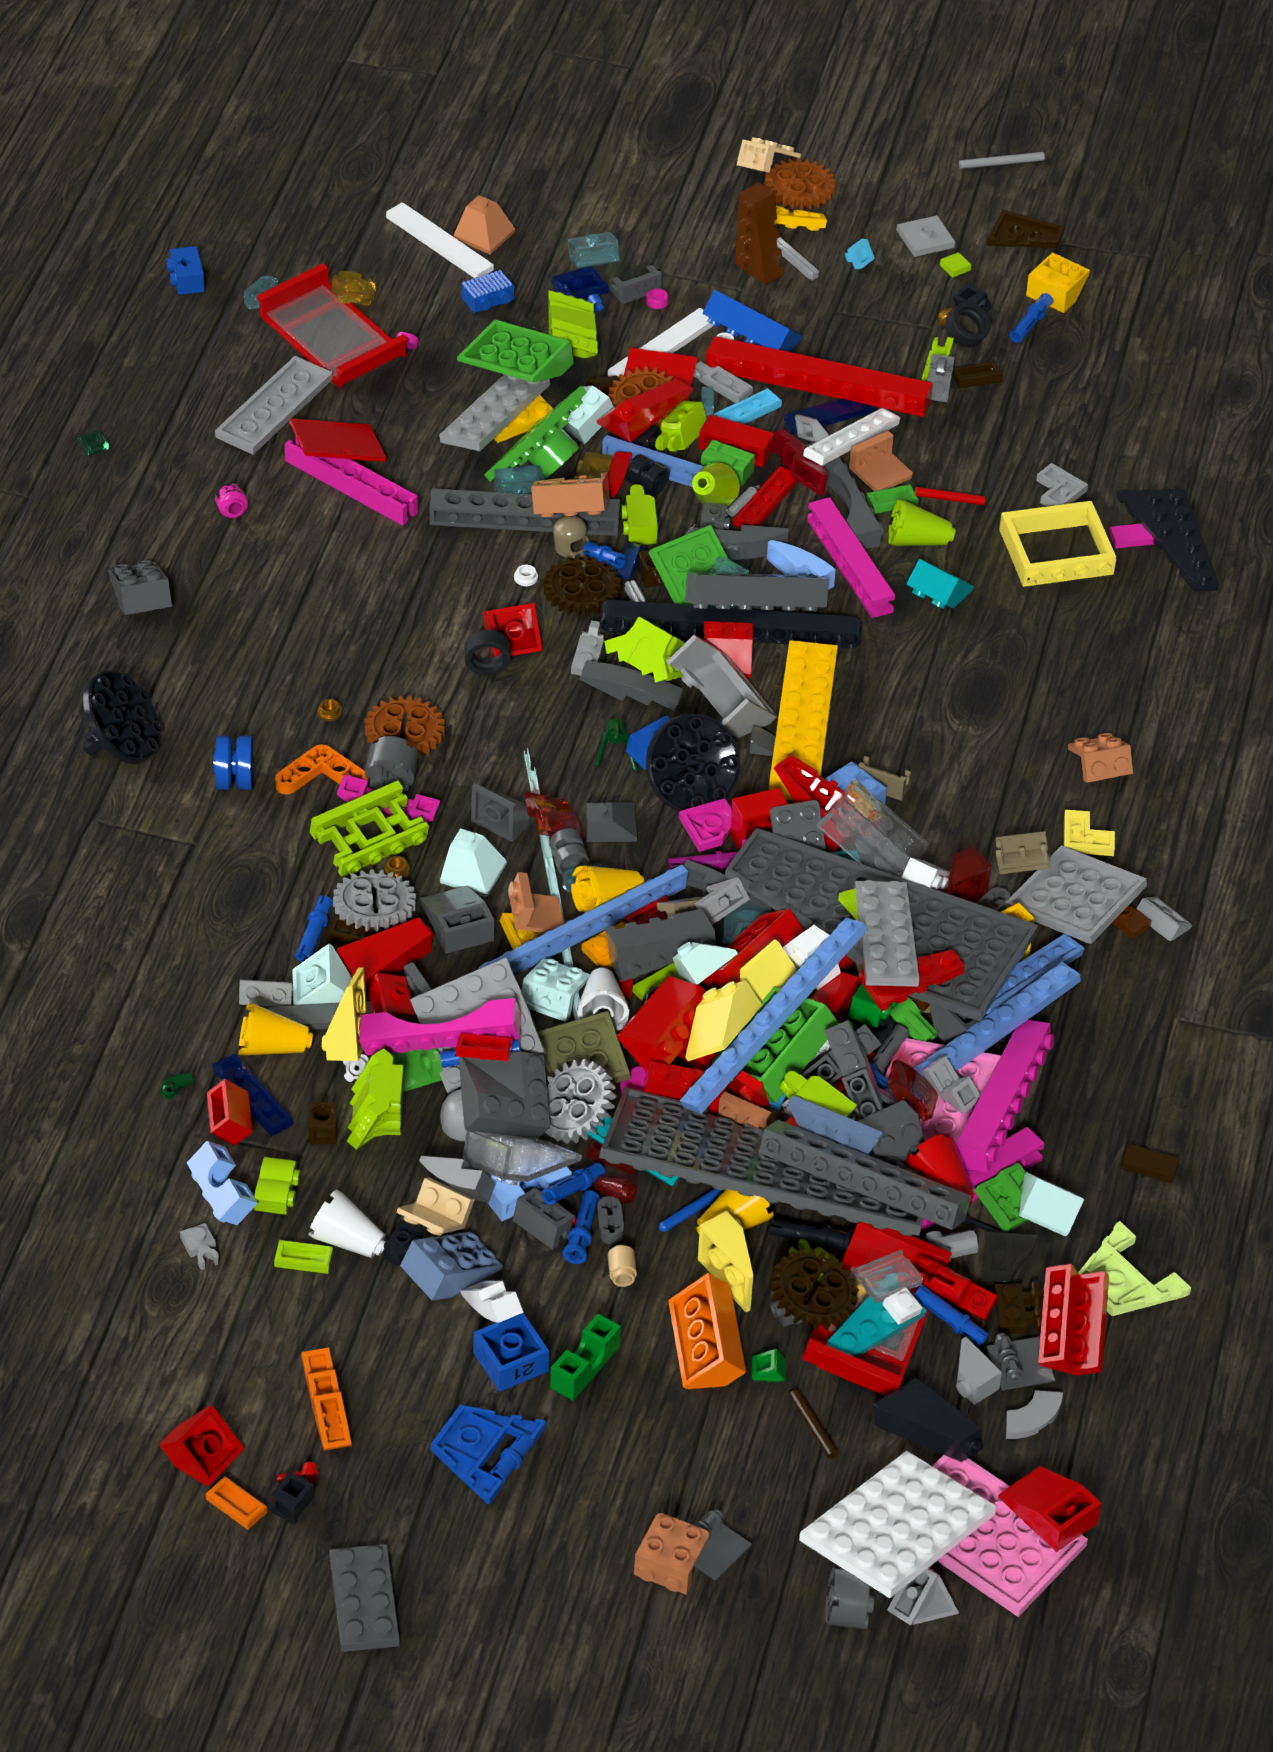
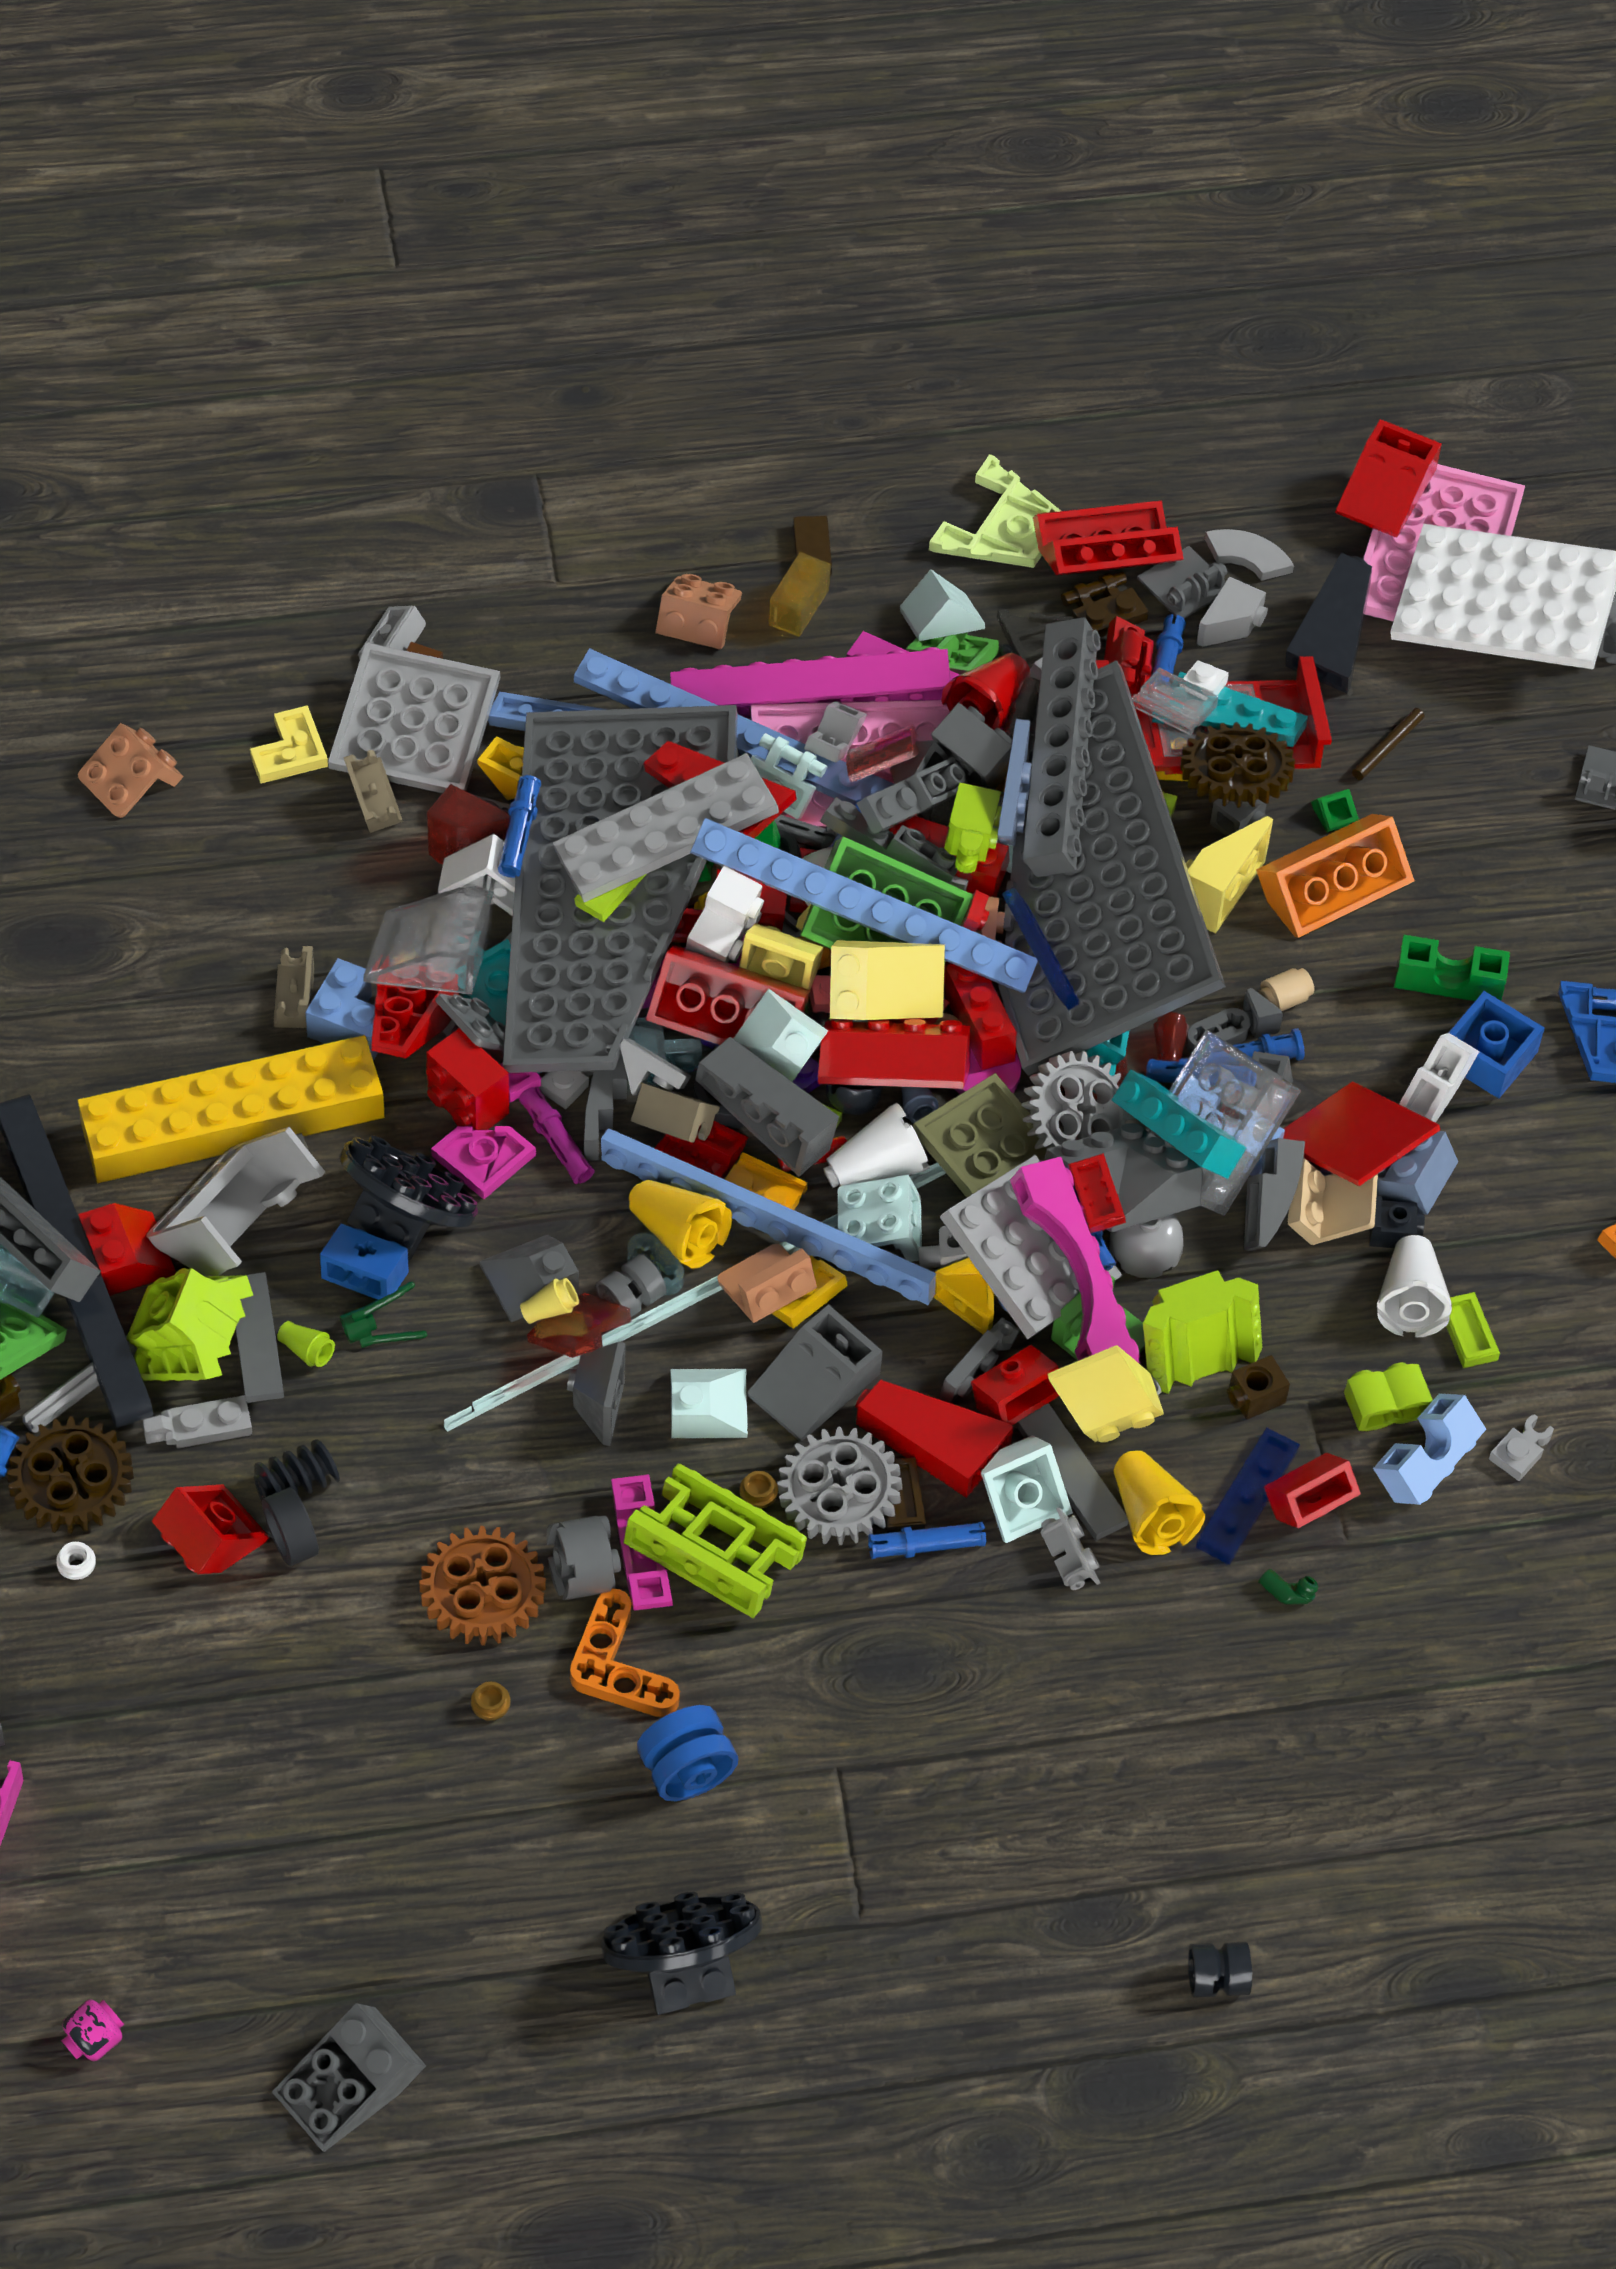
camera: 115 degrees left, 10 degrees up
none -> black piece [254,1439,340,1502]
none -> lime cone [277,1321,335,1367]
none -> blue pin [498,775,541,878]
none -> light yellow cone [520,1278,579,1324]
none -> nougat bracket [655,574,742,649]
none -> light aqua plate [751,733,827,819]
none -> clear yellow brick [769,552,831,637]
none -> clear blue tile [1002,887,1080,1010]
none -> teal arch [1111,1069,1247,1179]
none -> dark grey slope [1242,988,1283,1038]
none -> red piece [1283,1081,1440,1187]

